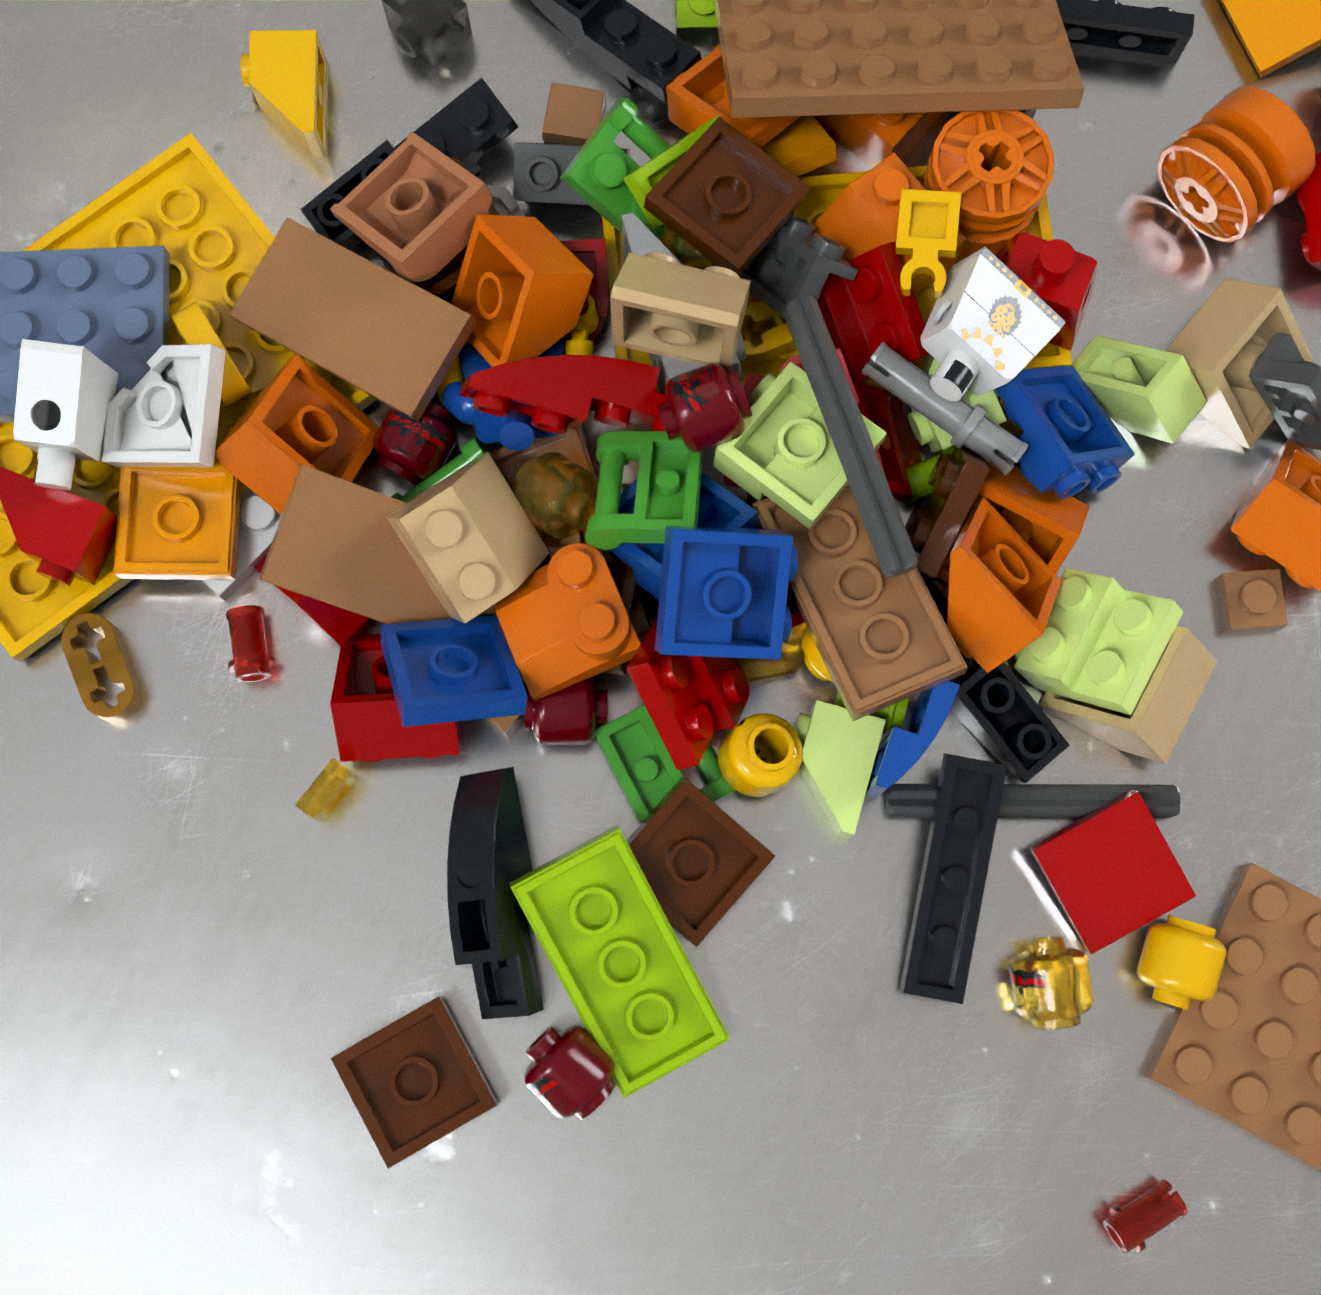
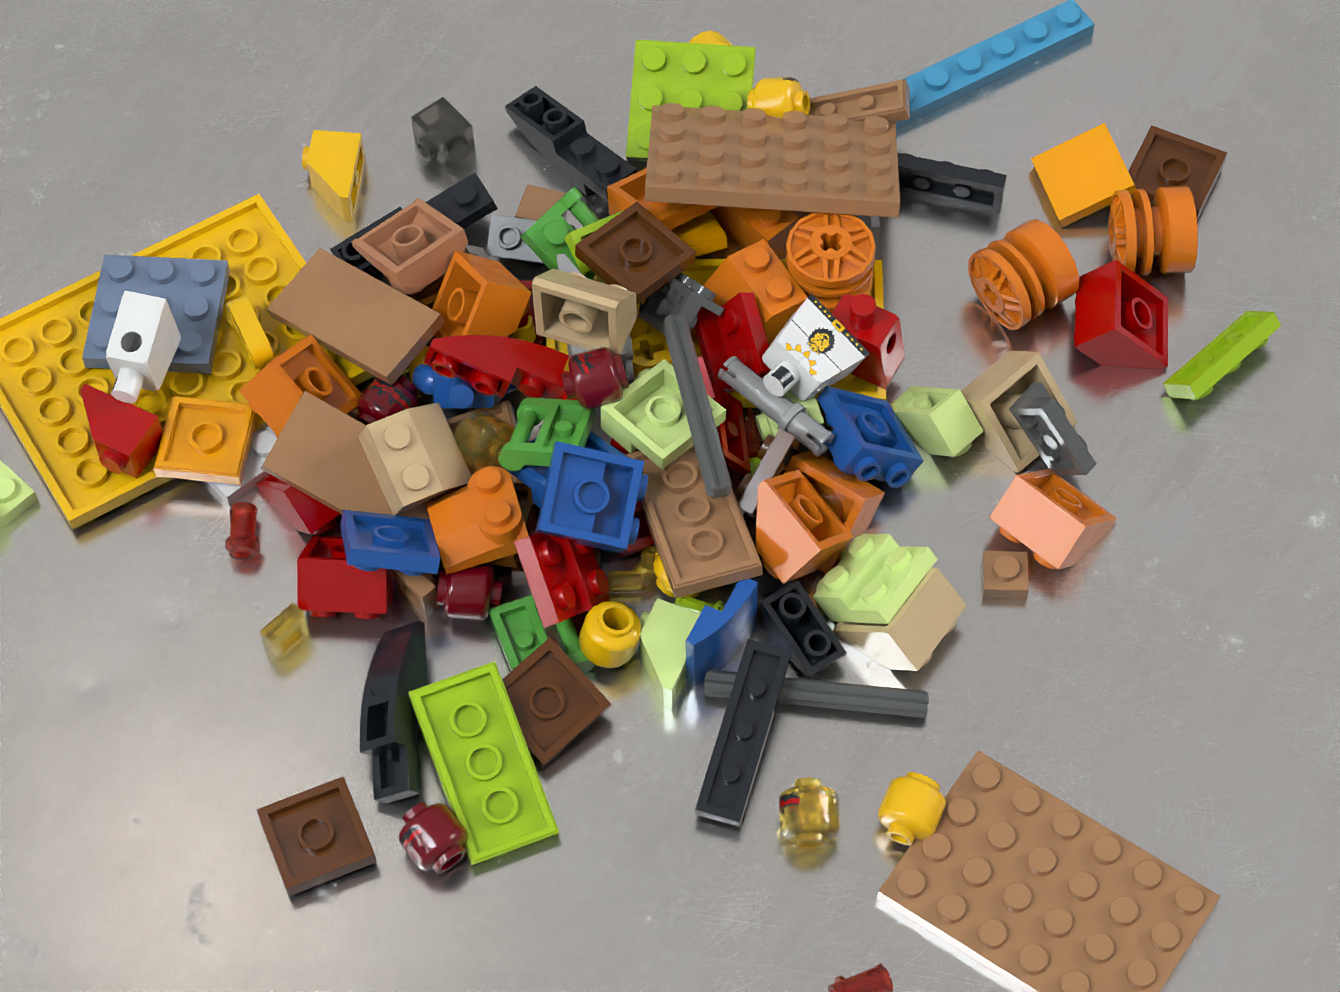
camera: 10 degrees right, 20 degrees down
pearl gold beam [61,613,142,722] -> none
white plate [101,344,226,468] -> none
yellow plate [896,189,962,298] -> none
red tile [1029,790,1196,955] -> none

